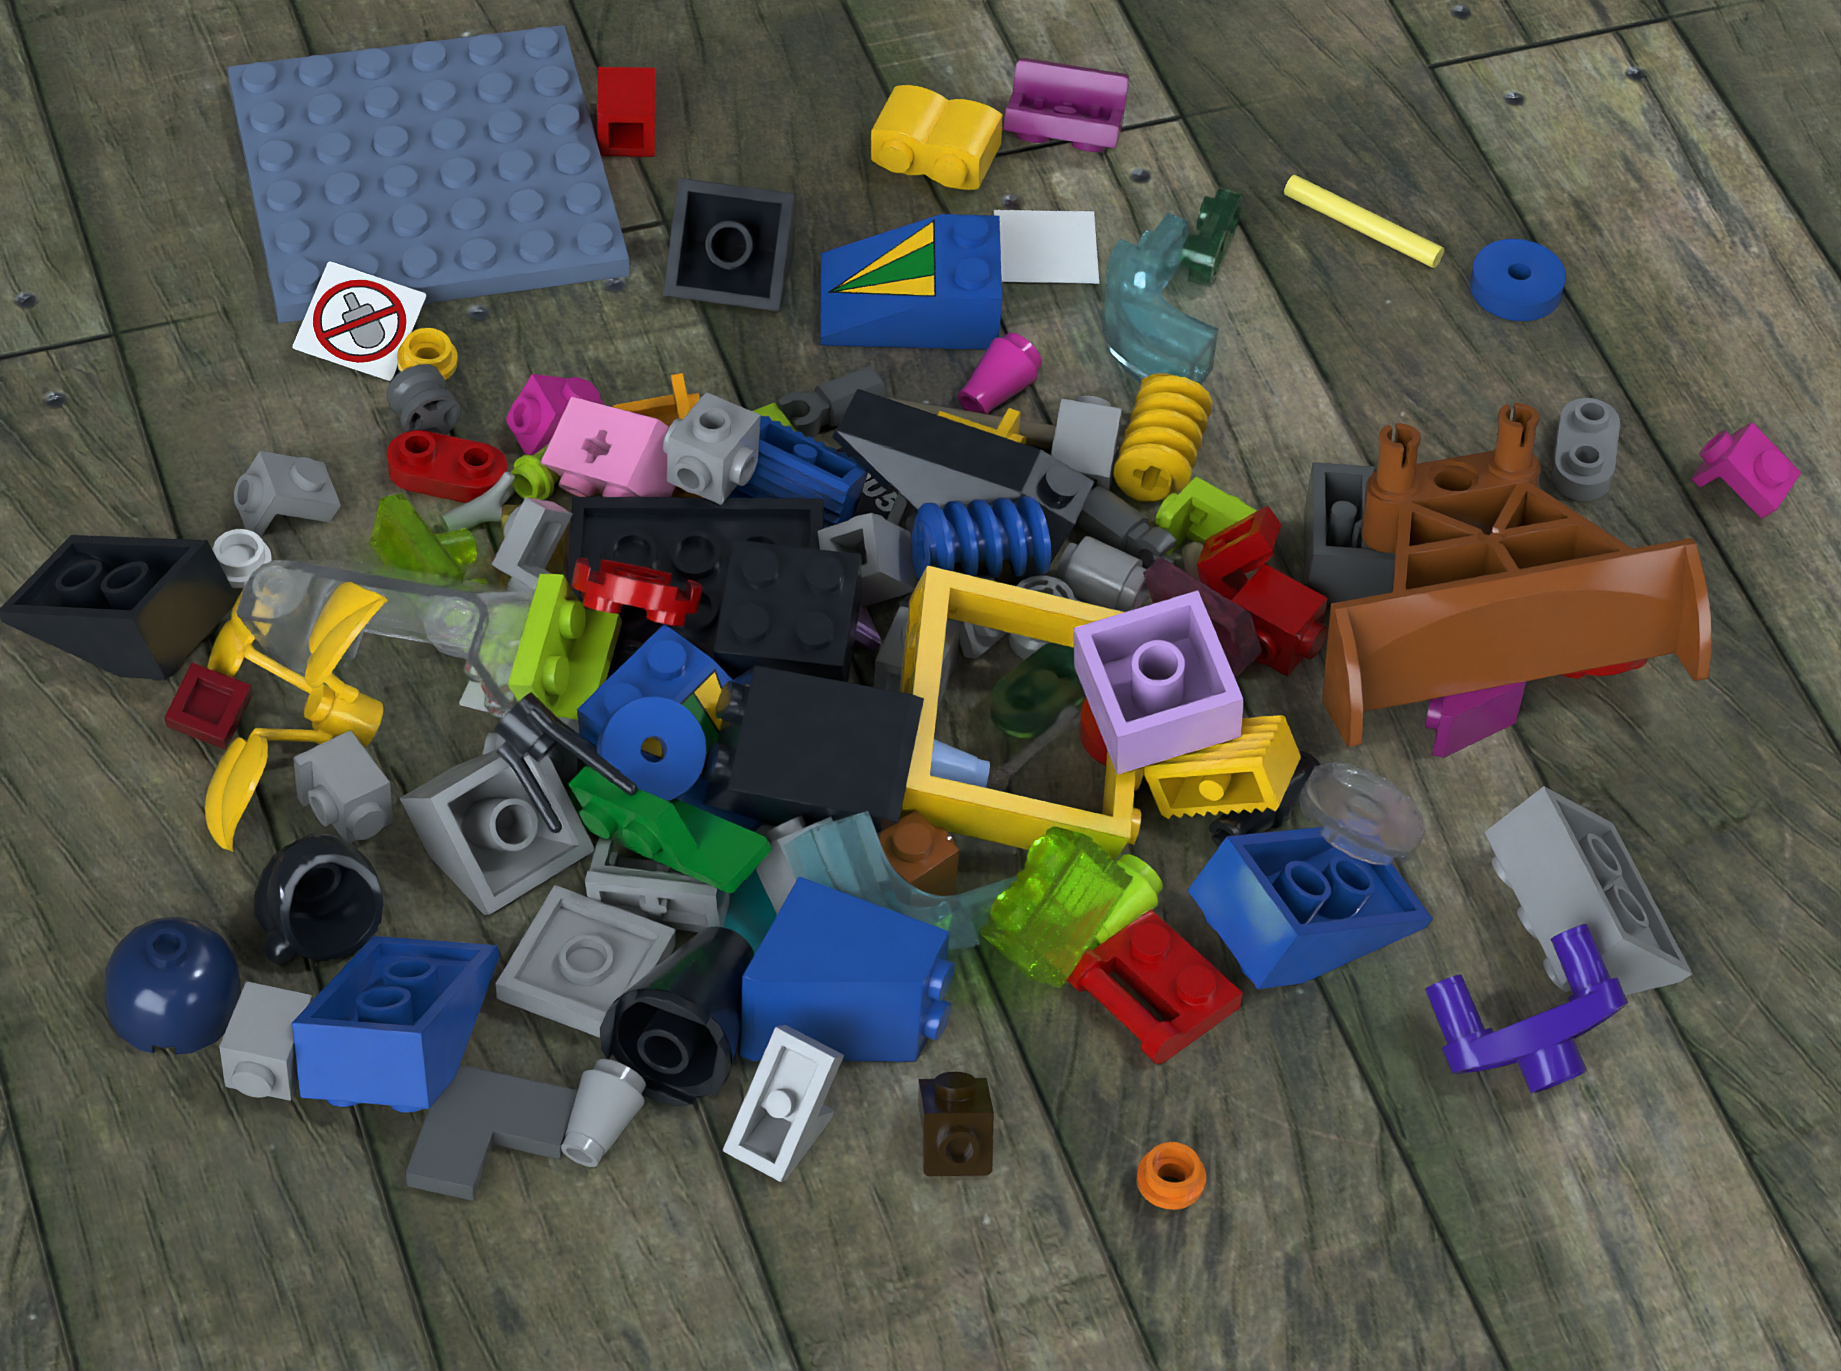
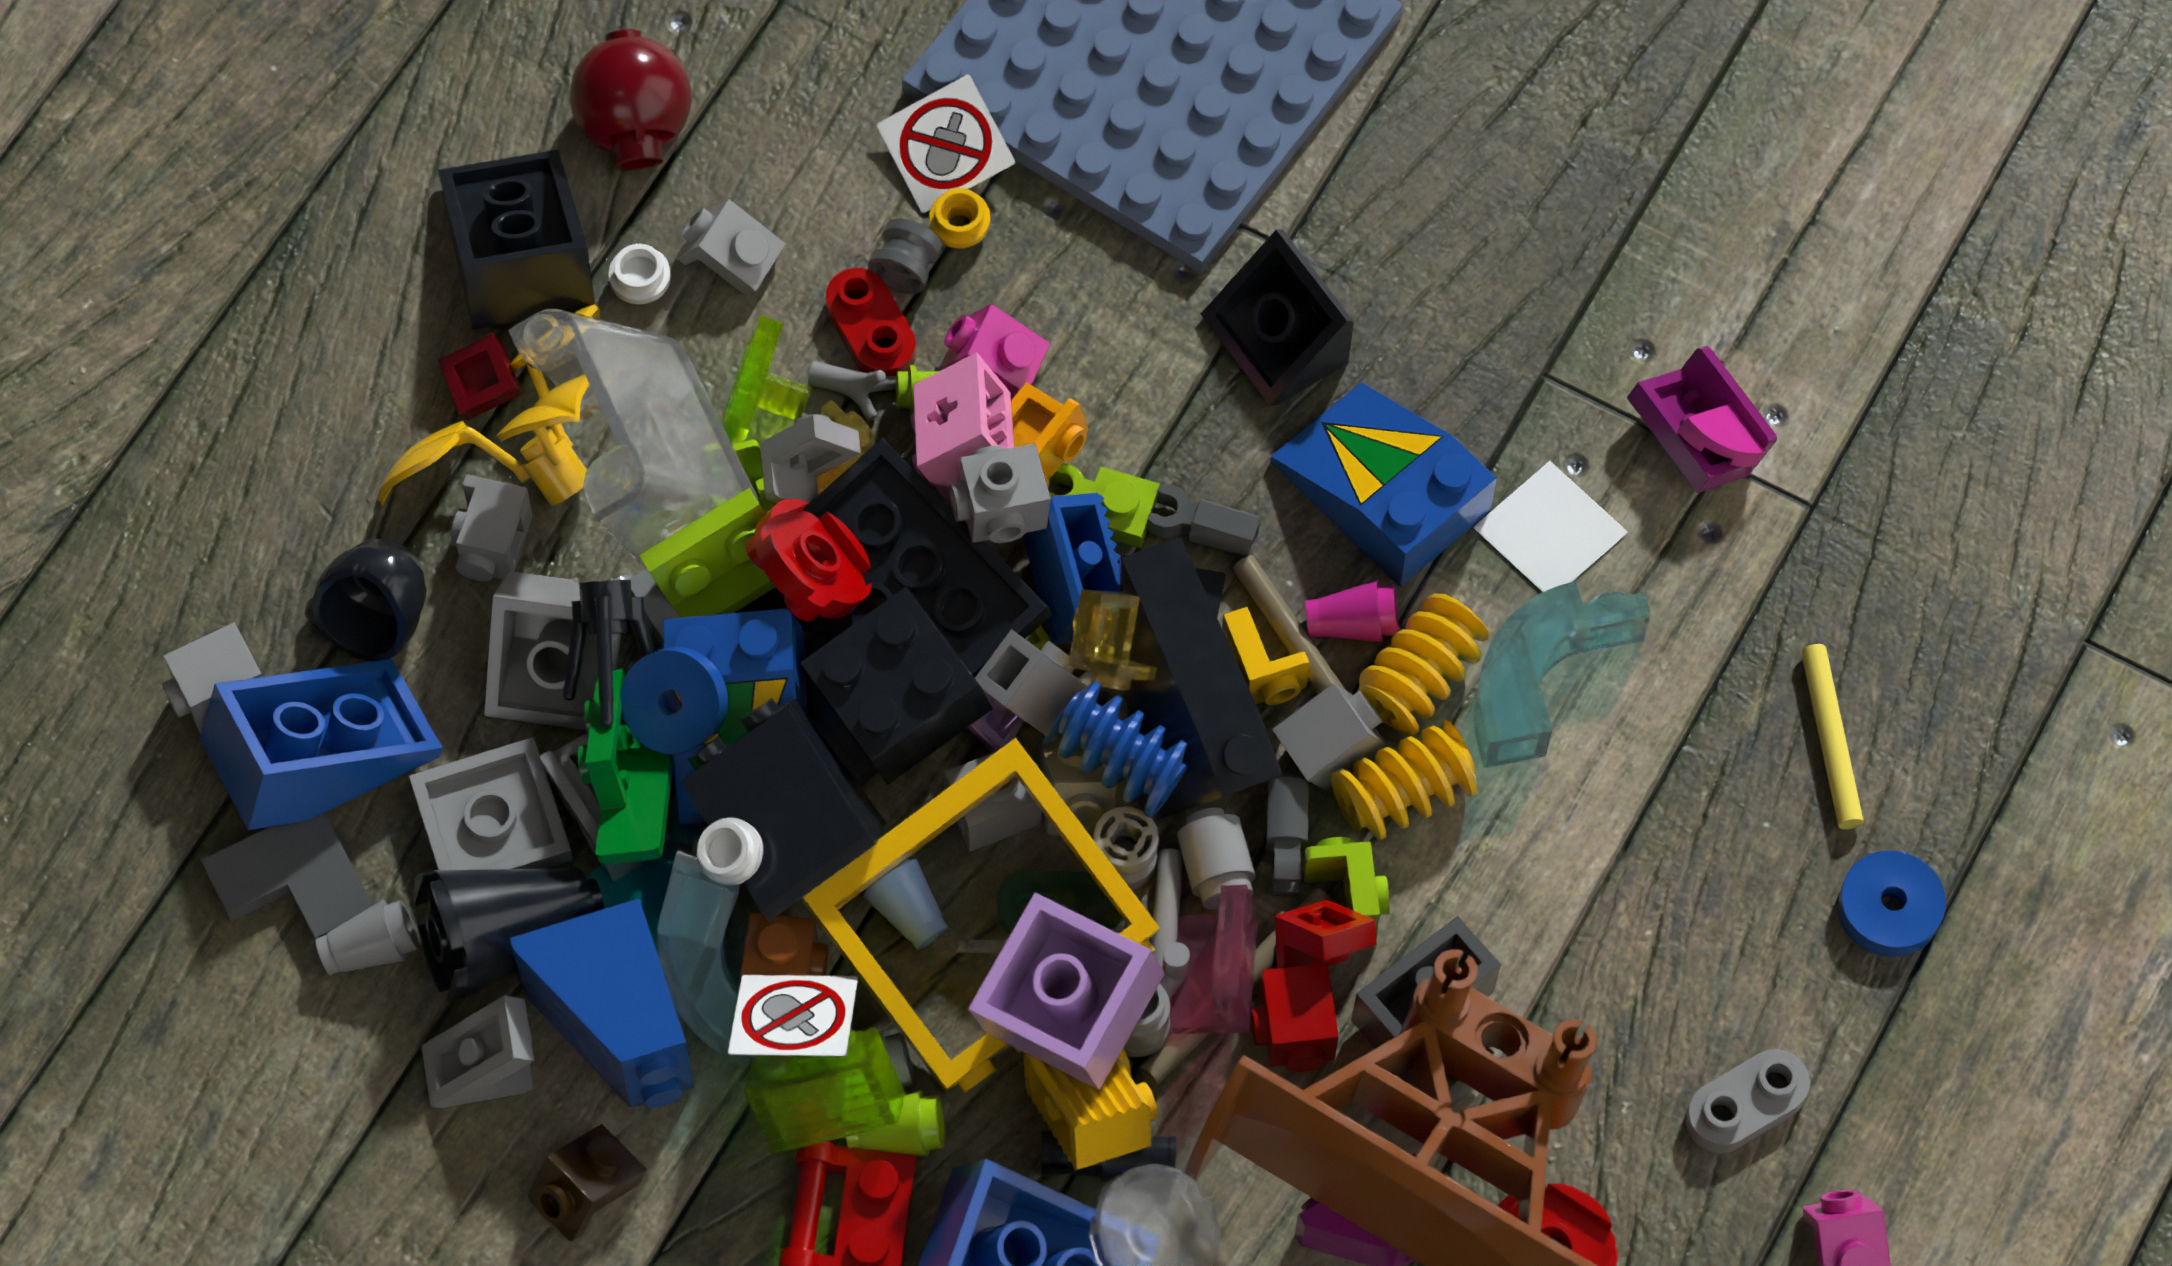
camera: 50 degrees right, 15 degrees up
dark blue cylinder [104,917,241,1055] -> none
red brick [597,67,655,157] -> none
yellow brick [871,85,1003,190] -> none
clear green plate [1180,188,1243,288] -> none
none -> dark red brick [570,29,692,171]
none -> white plate [697,818,763,885]
none -> sticker [728,975,858,1056]
none -> clear yellow bracket [1068,589,1157,690]
none -> yellow piece [1358,593,1489,737]
none -> dark pink tile [1677,404,1766,467]

